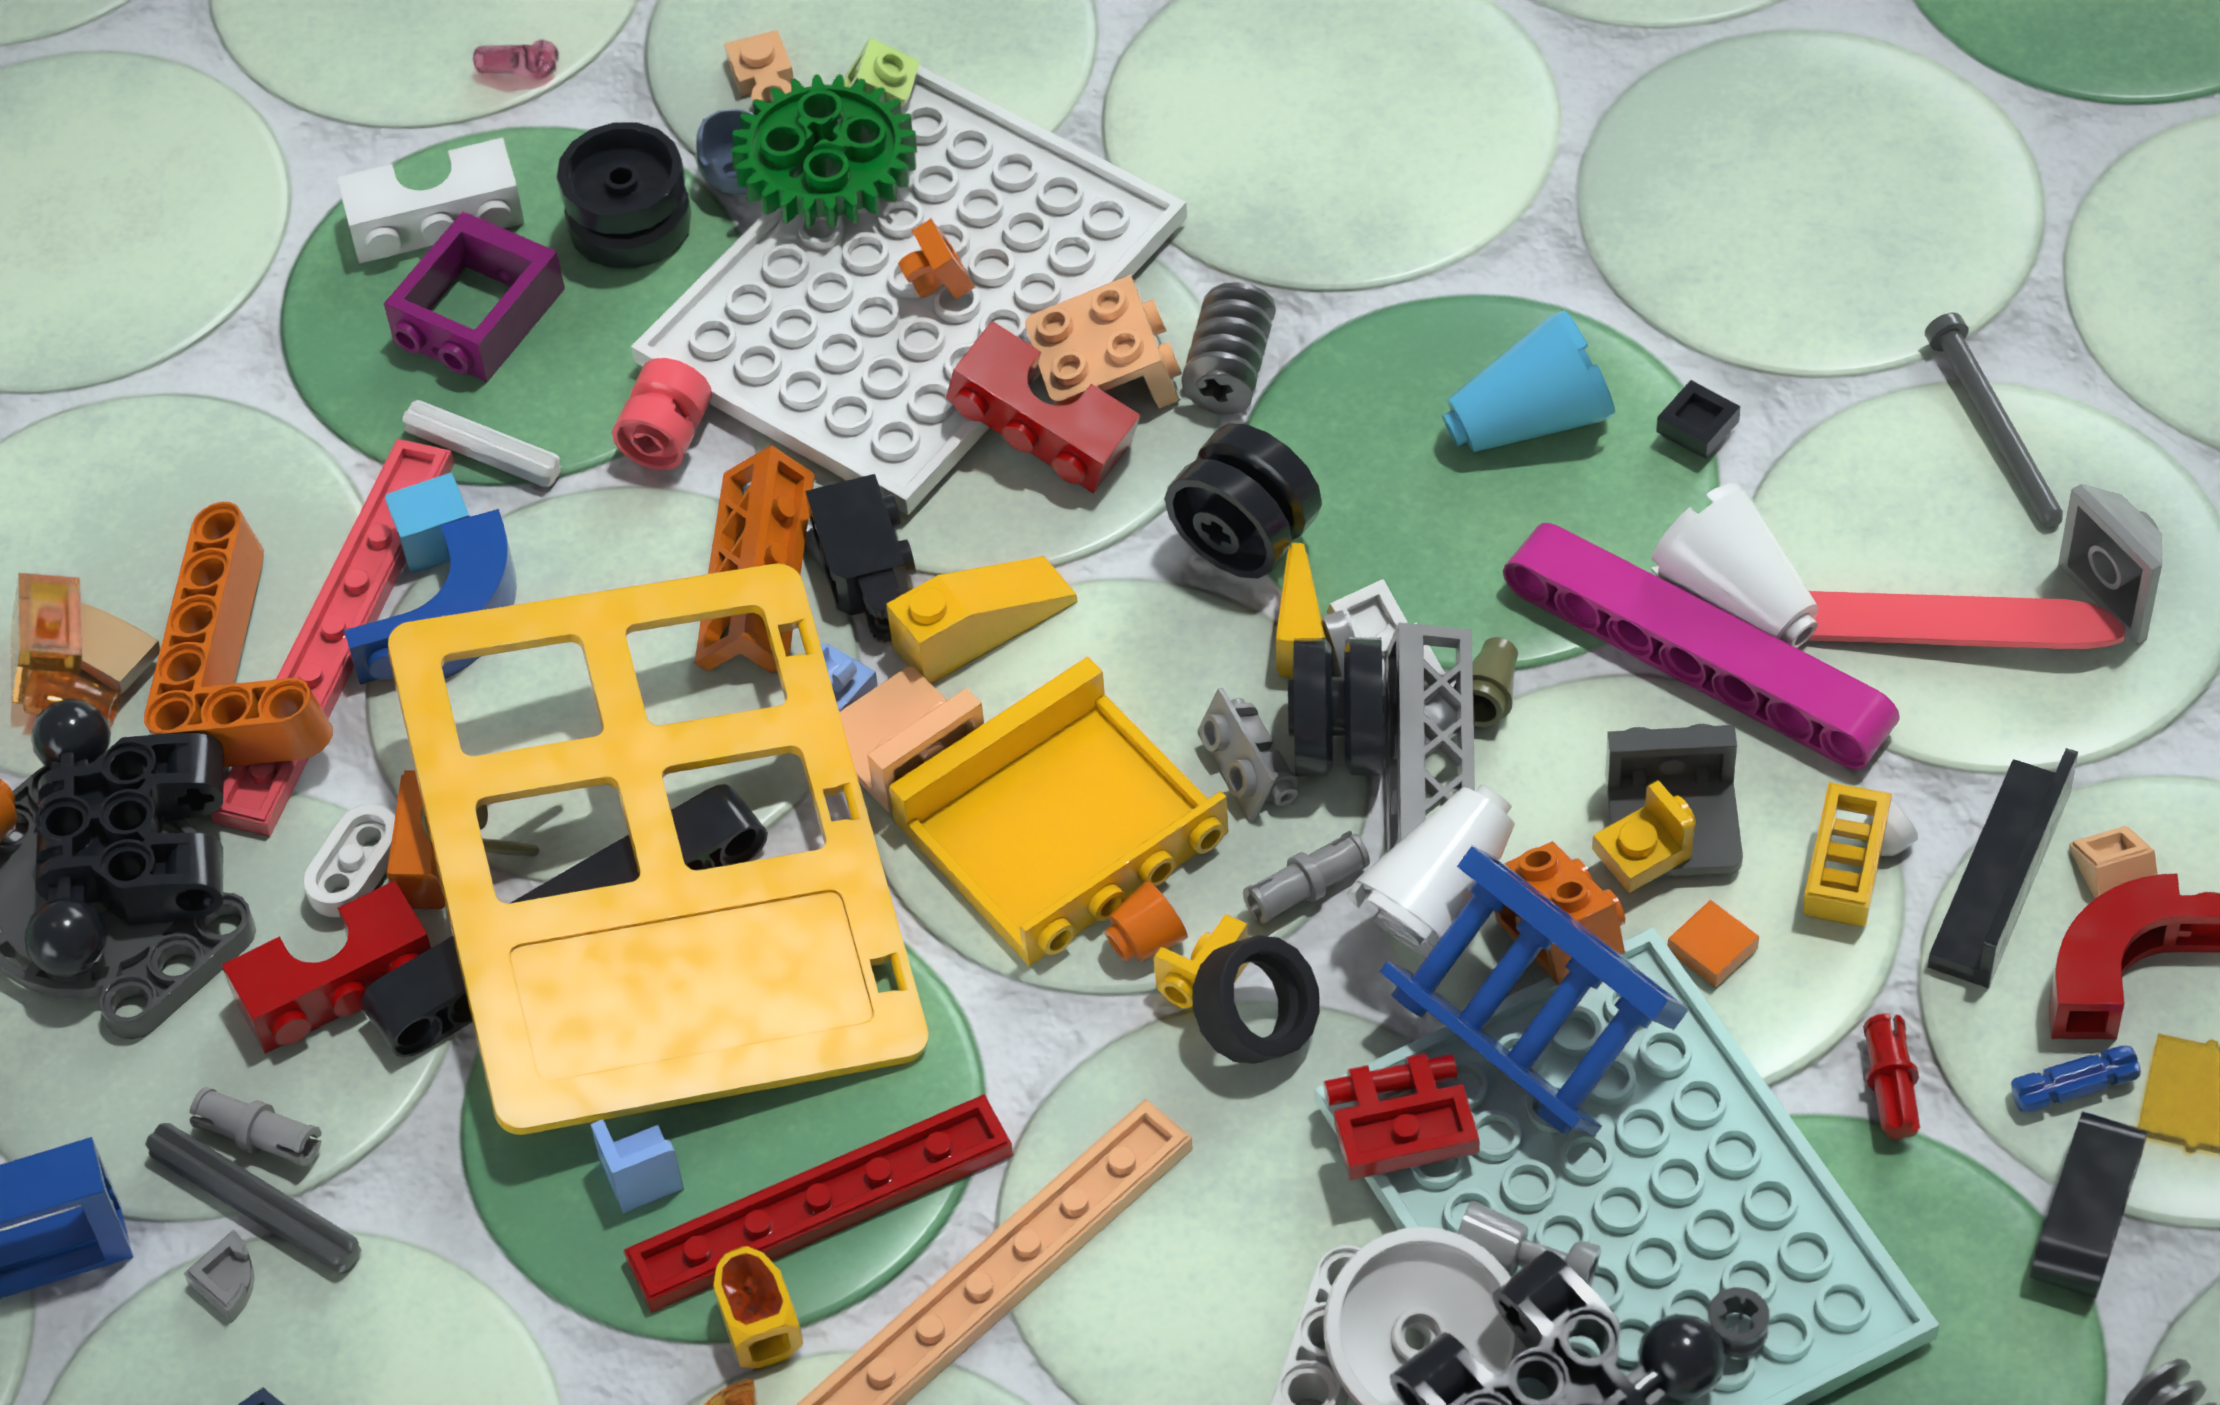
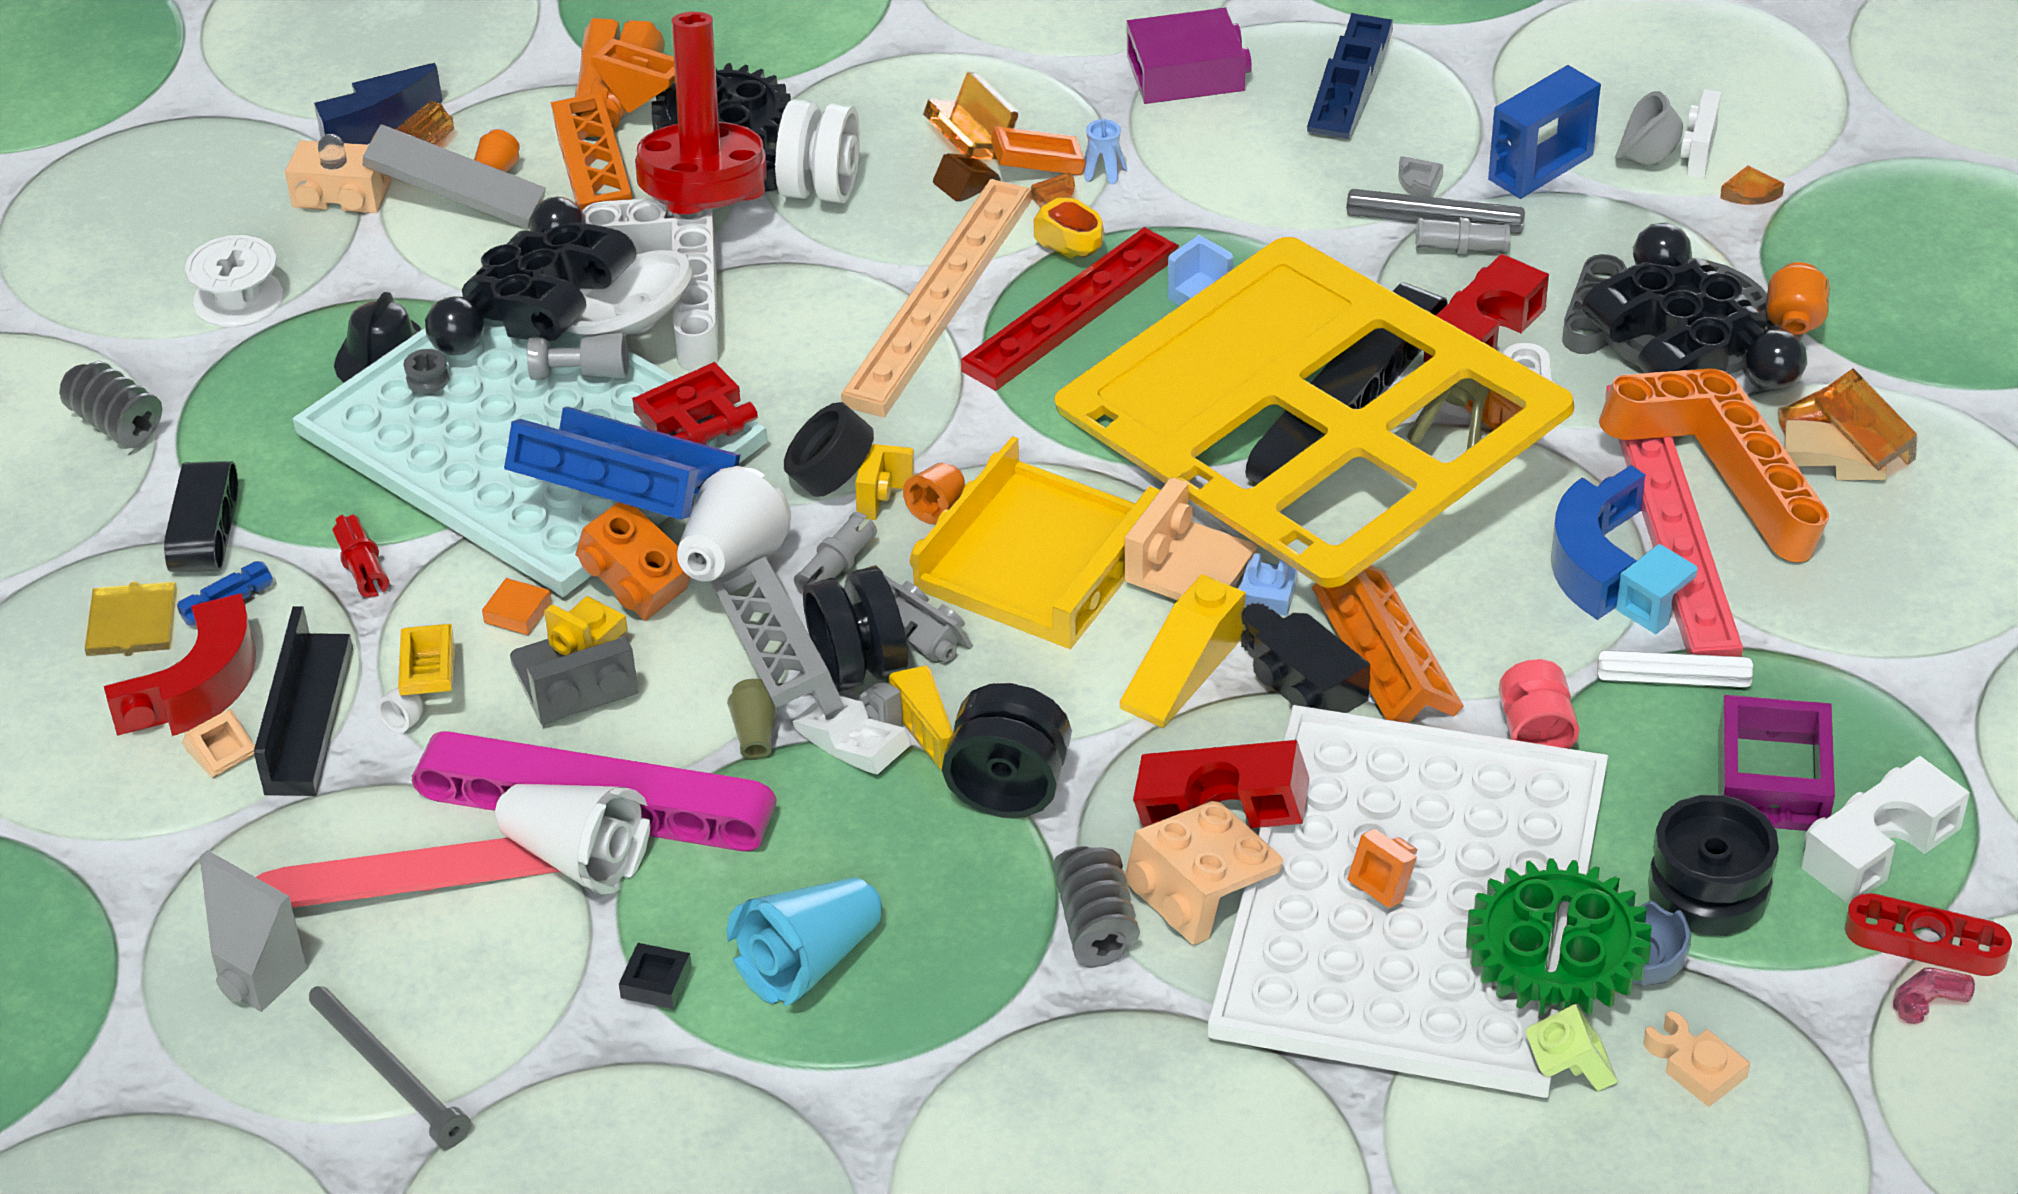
camera: 155 degrees right, 10 degrees down
none -> red beam [1844,893,2012,976]

